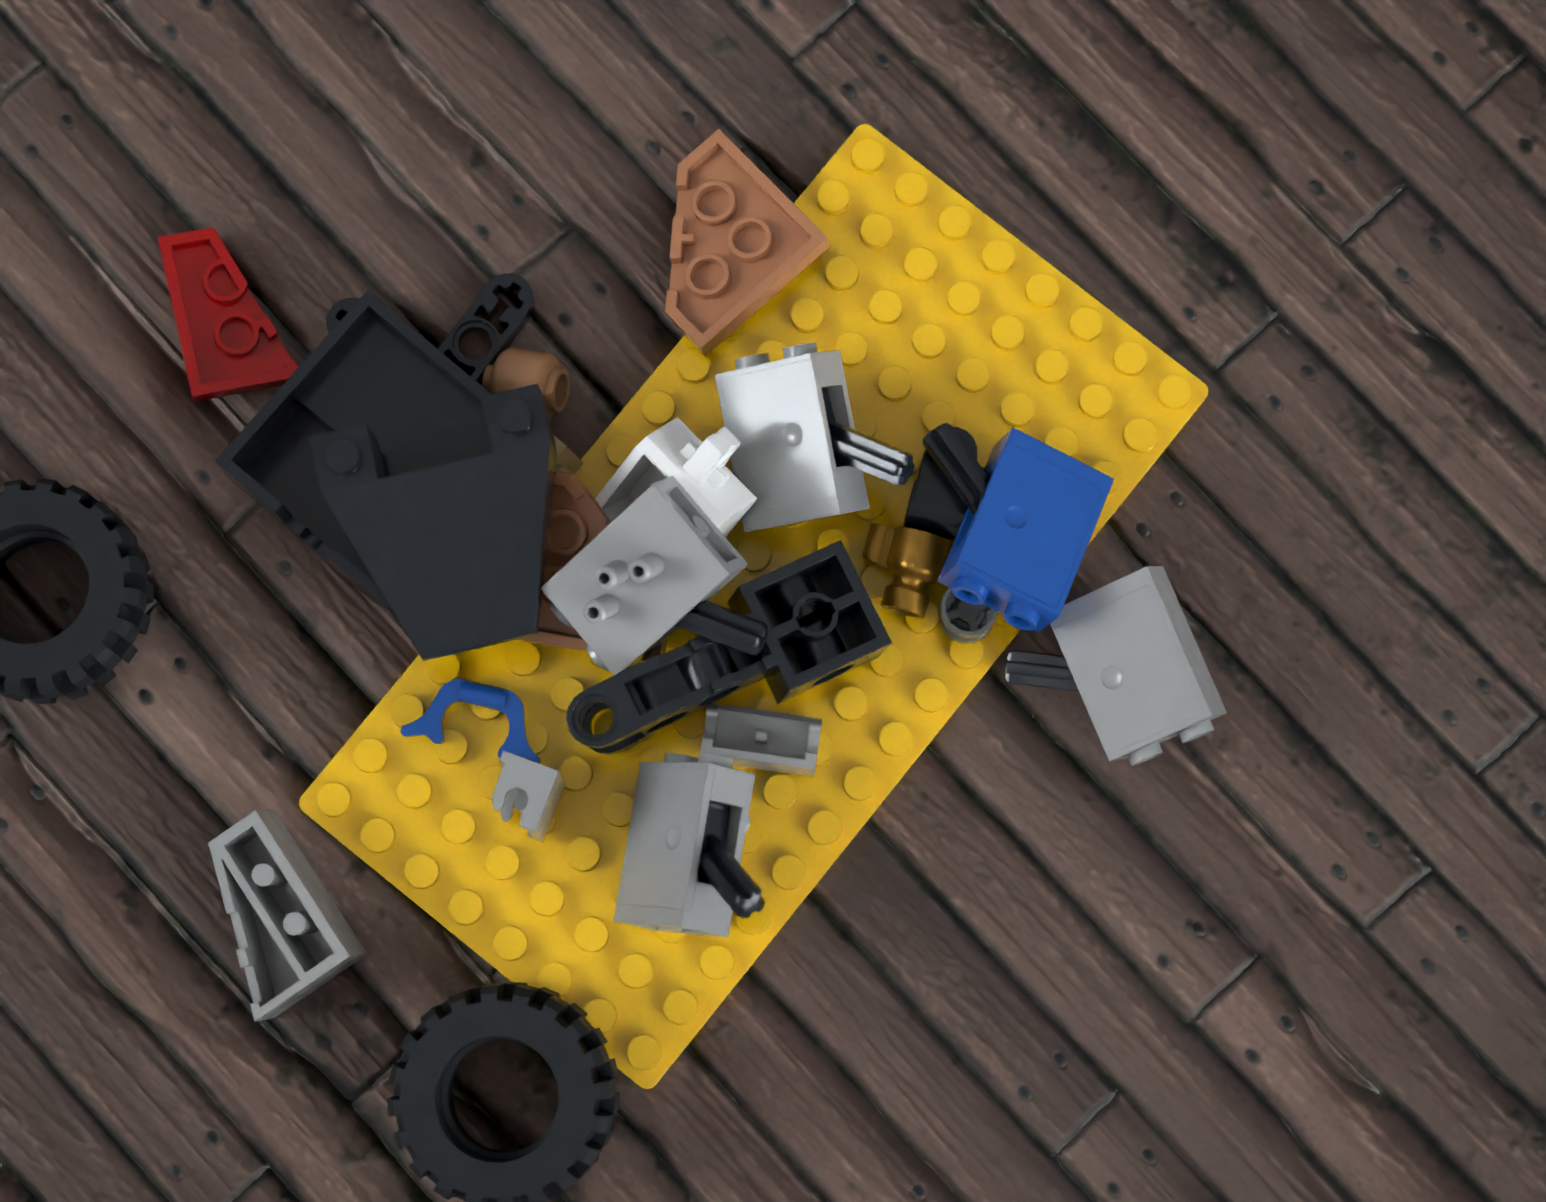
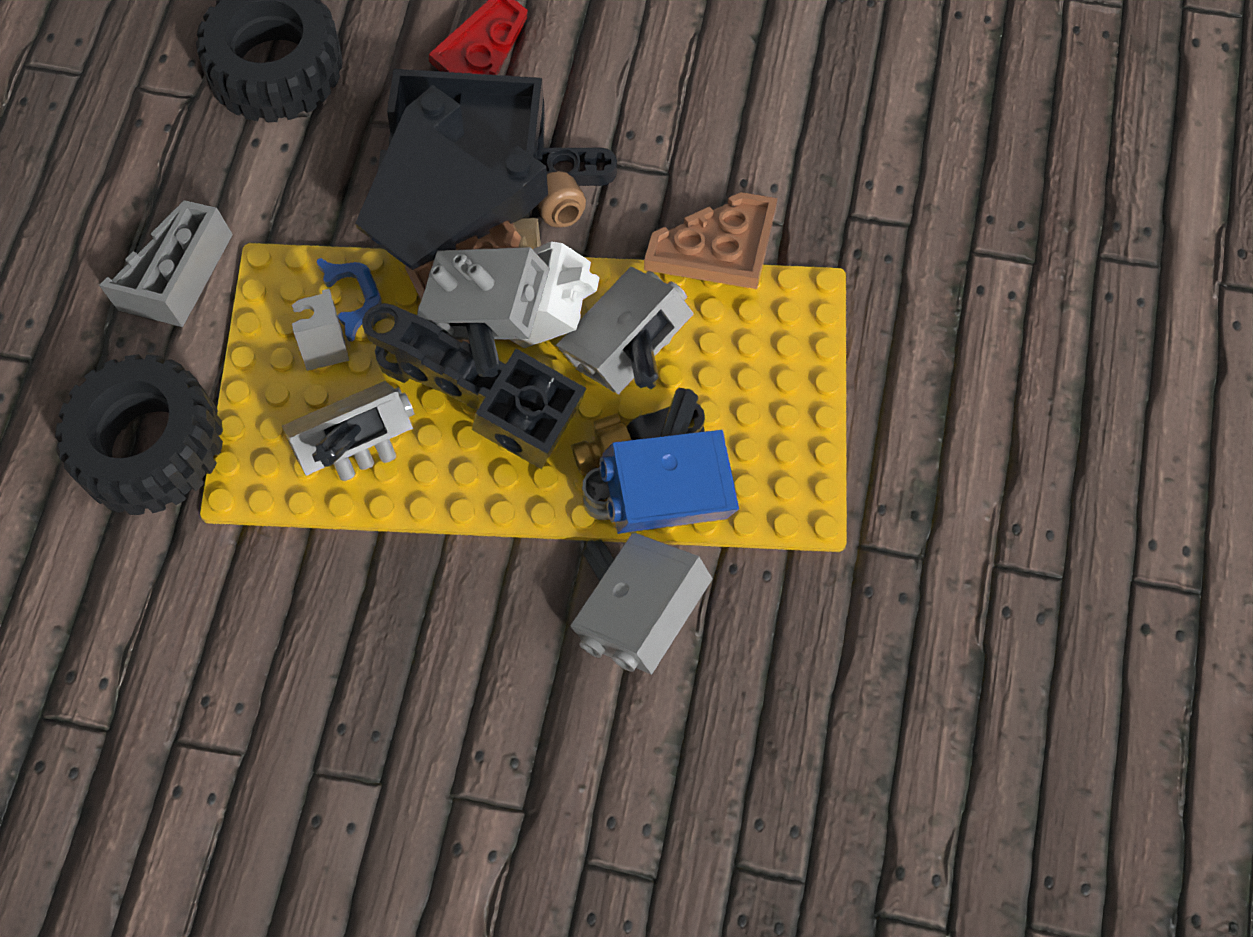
camera: 55 degrees right, 15 degrees down
light grey hinge [700,704,822,777] -> none

